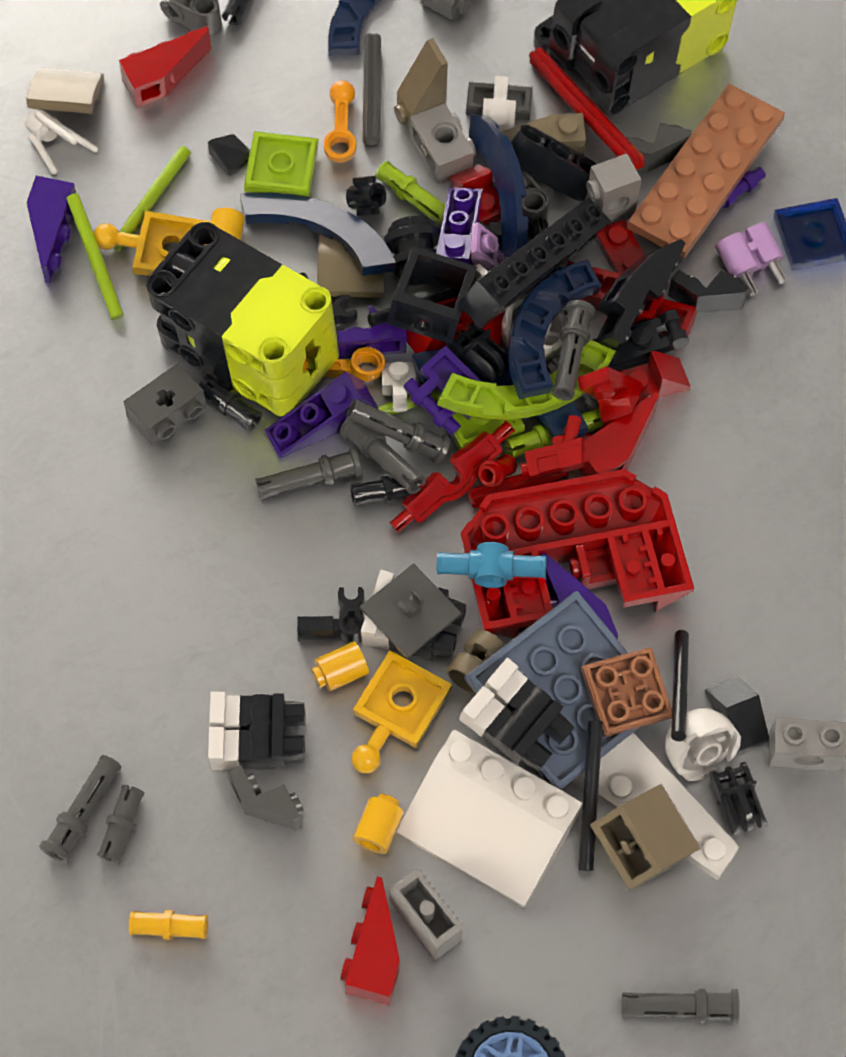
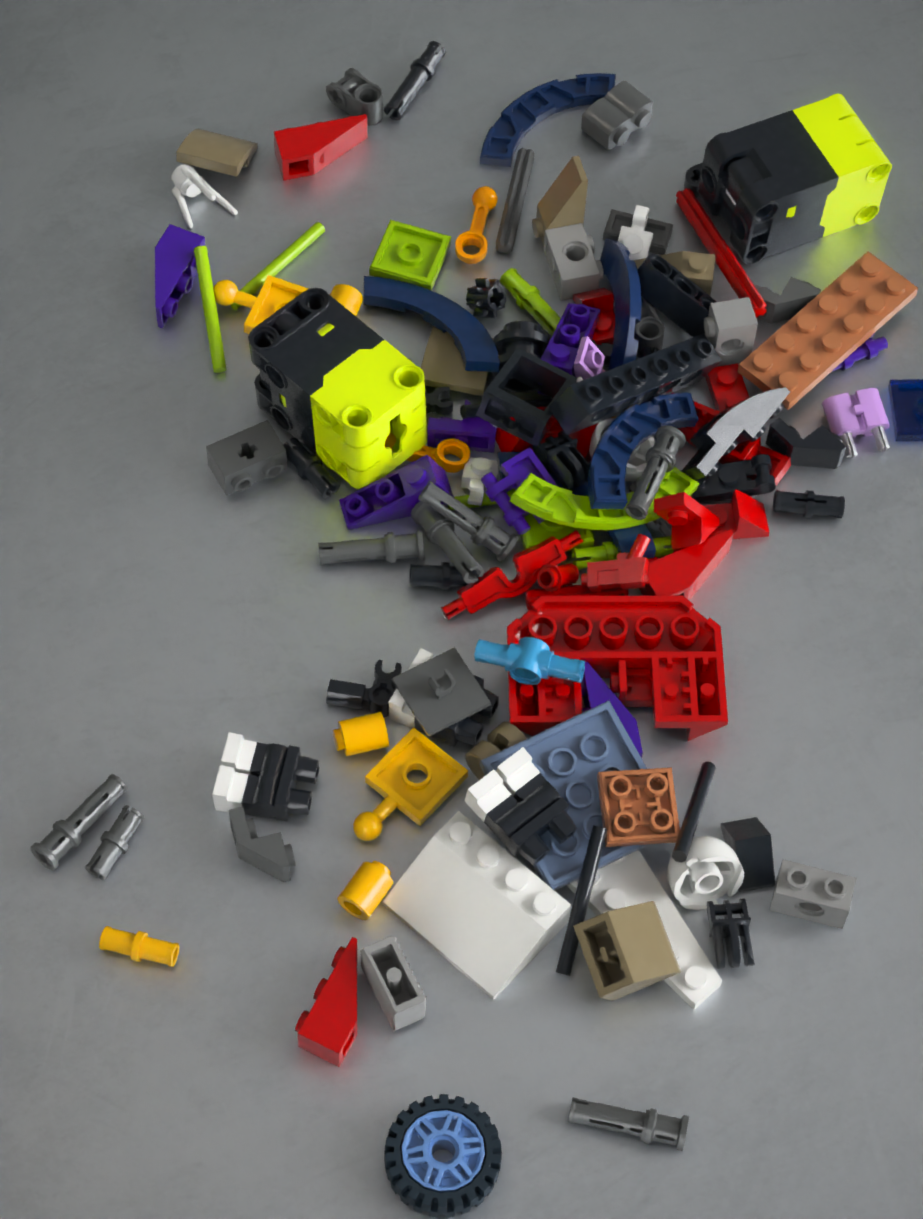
camera: 10 degrees right, 5 degrees down
black slope [207,134,250,175] -> none
none -> black pin [773,490,845,518]

